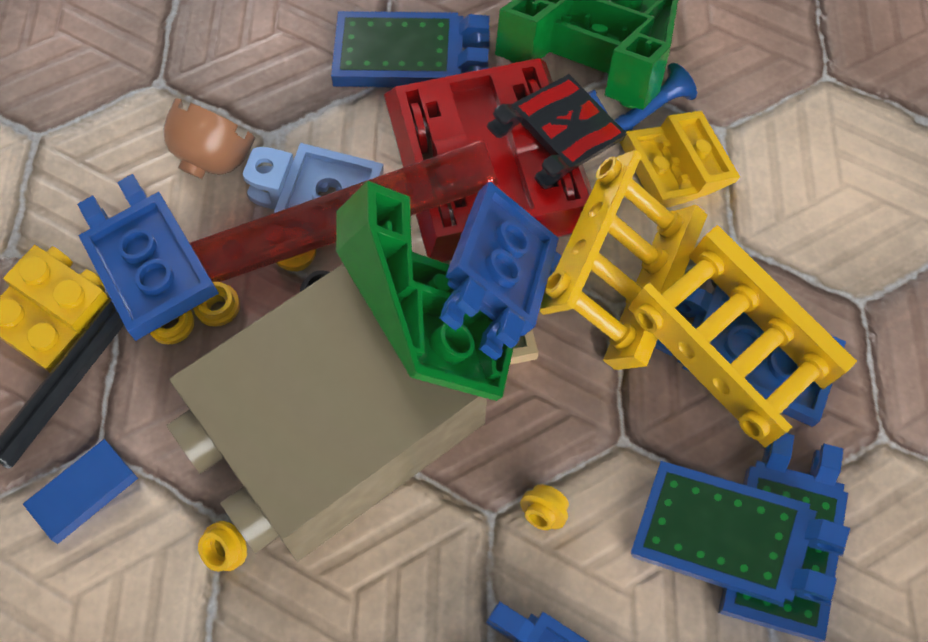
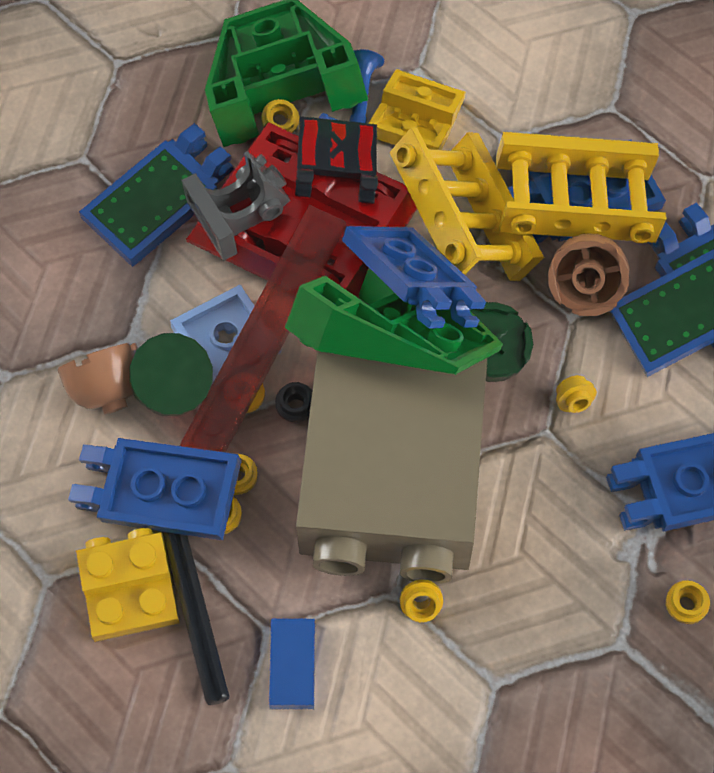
camera: 45 degrees left, 0 degrees up
none -> dark green tile [129,333,213,416]
none -> dark grey tile [182,151,291,261]
none -> yellow plate [261,99,299,133]
none -> dark green tile [470,302,534,382]
none -> nougat cylinder [548,233,629,316]

